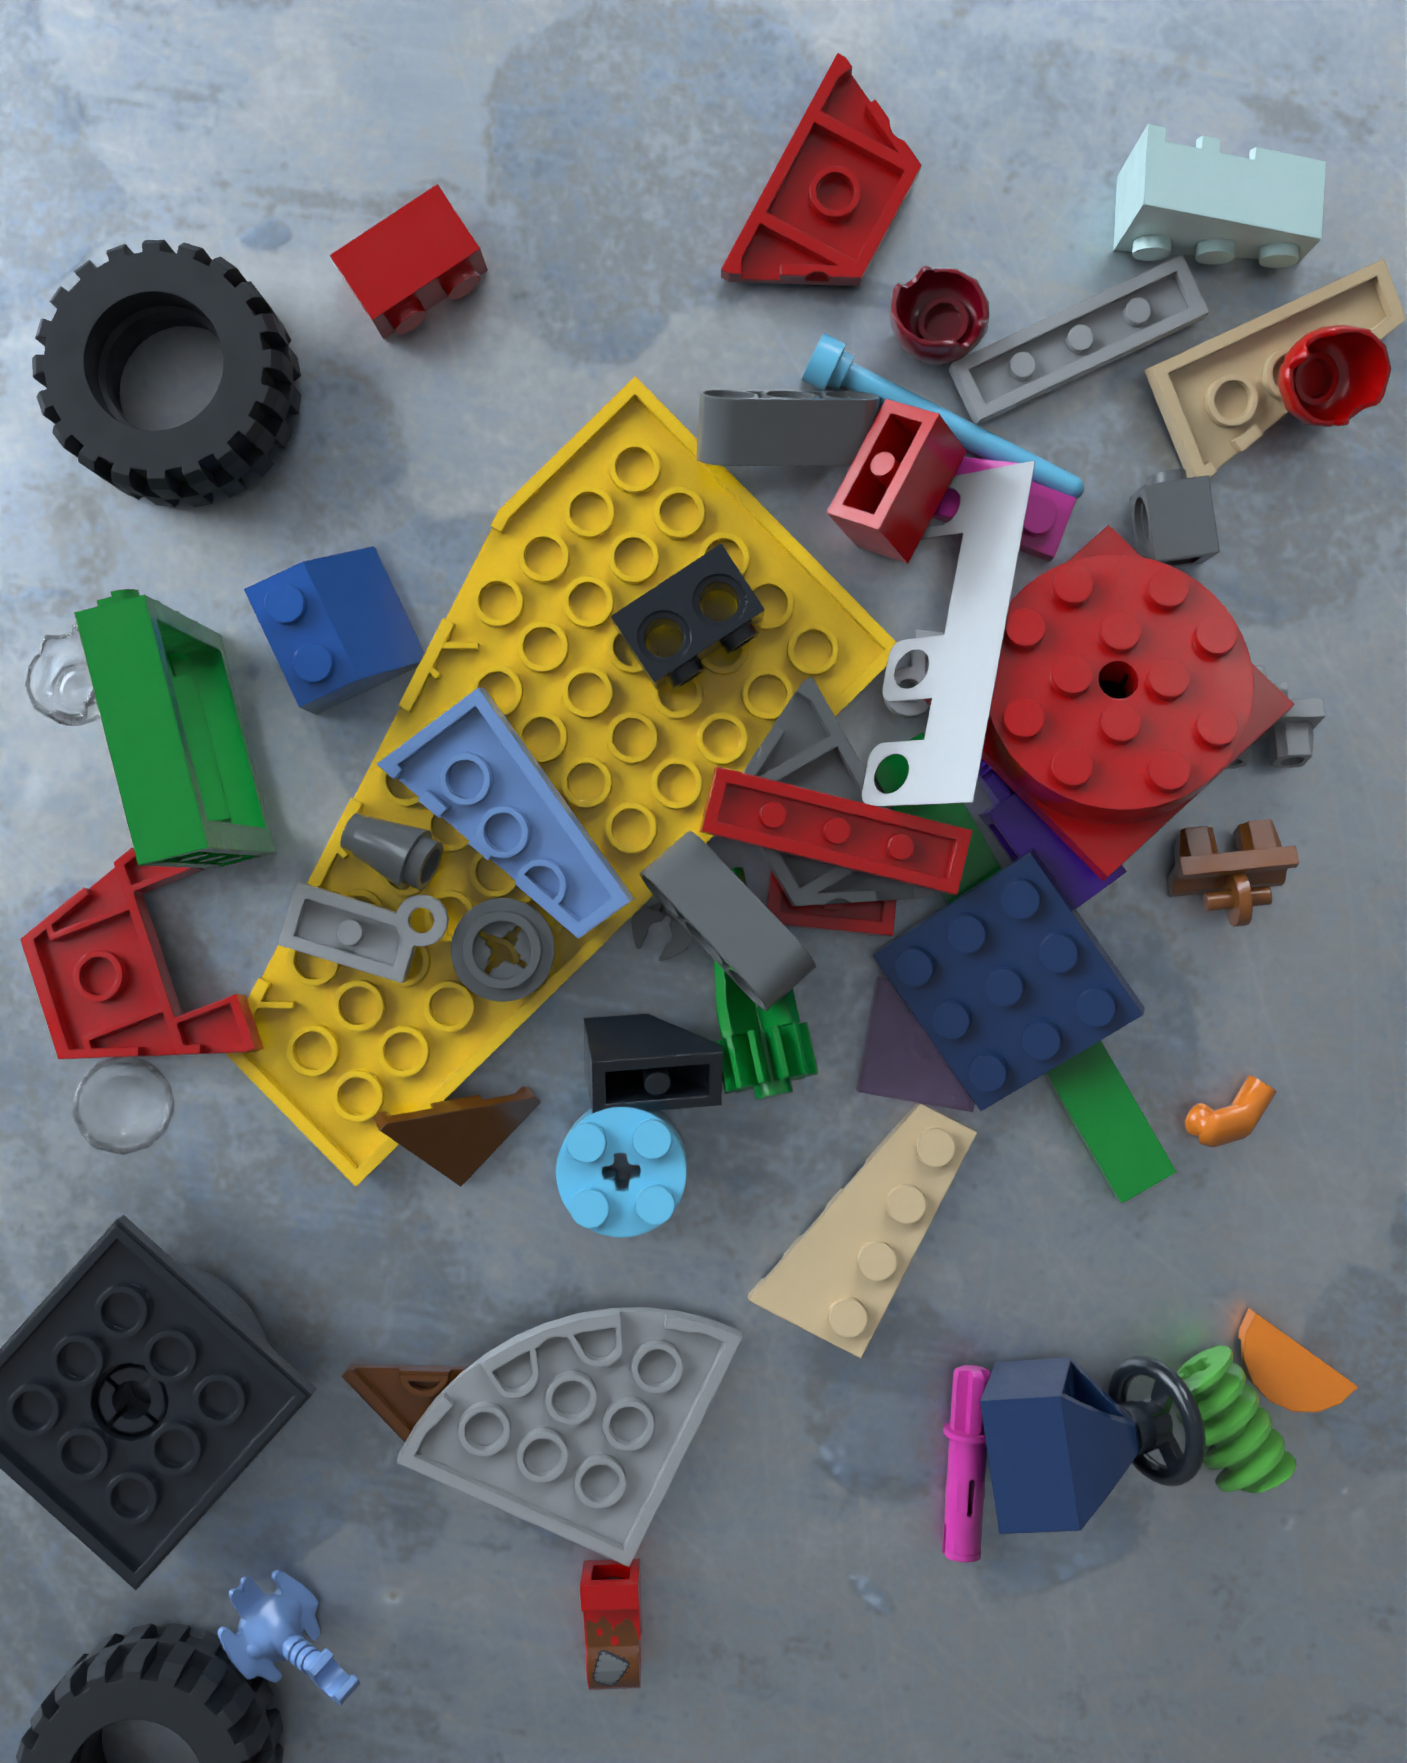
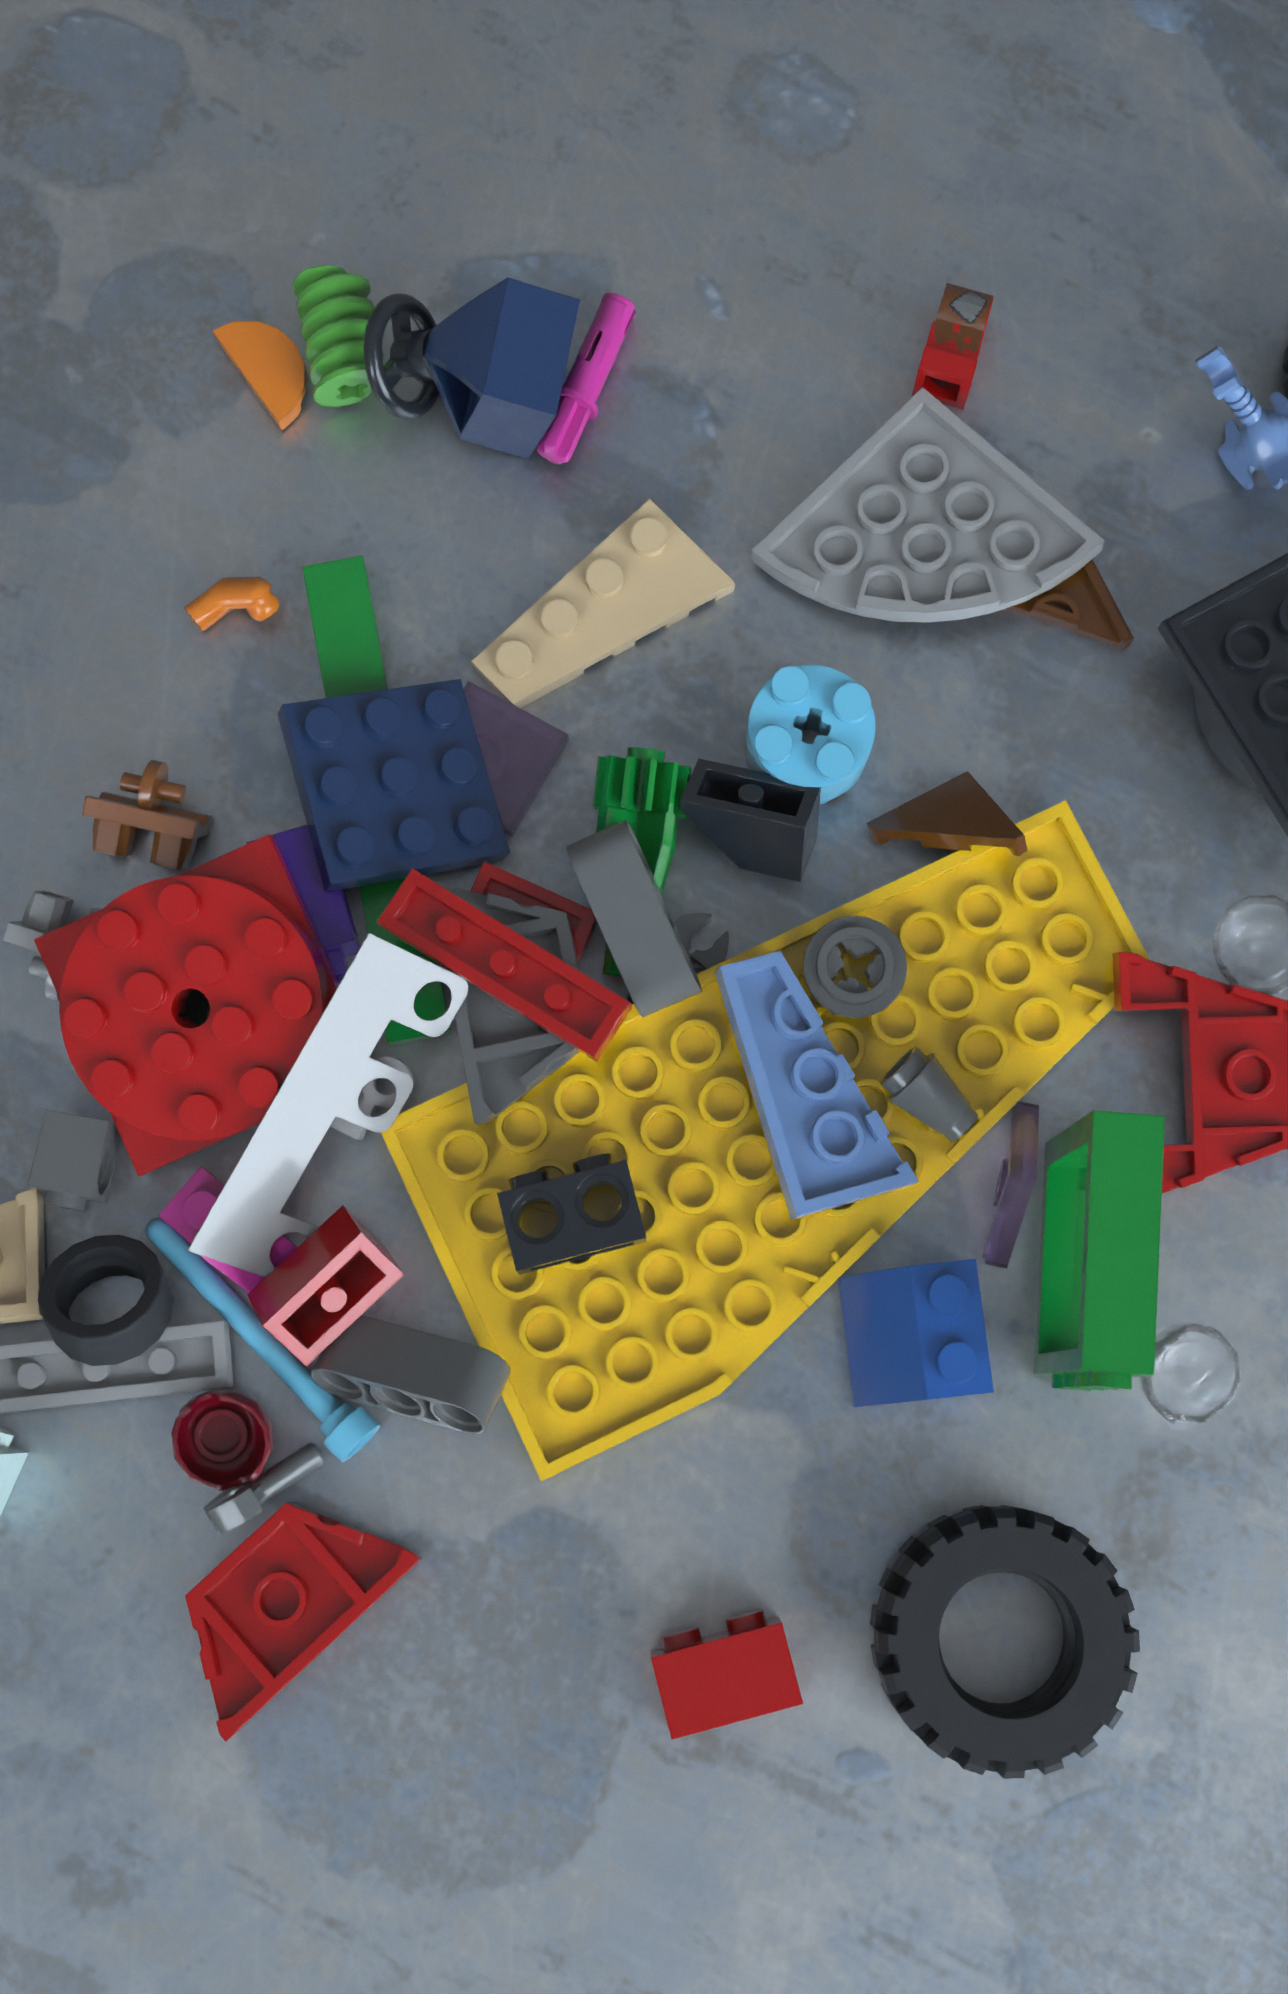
camera: 160 degrees left, 10 degrees down
light grey hinge [277,882,449,983] -> none
none -> black tyre [38,1235,173,1366]
none -> dark grey bar [203,1443,324,1534]
none -> clear purple tile [982,1101,1039,1269]

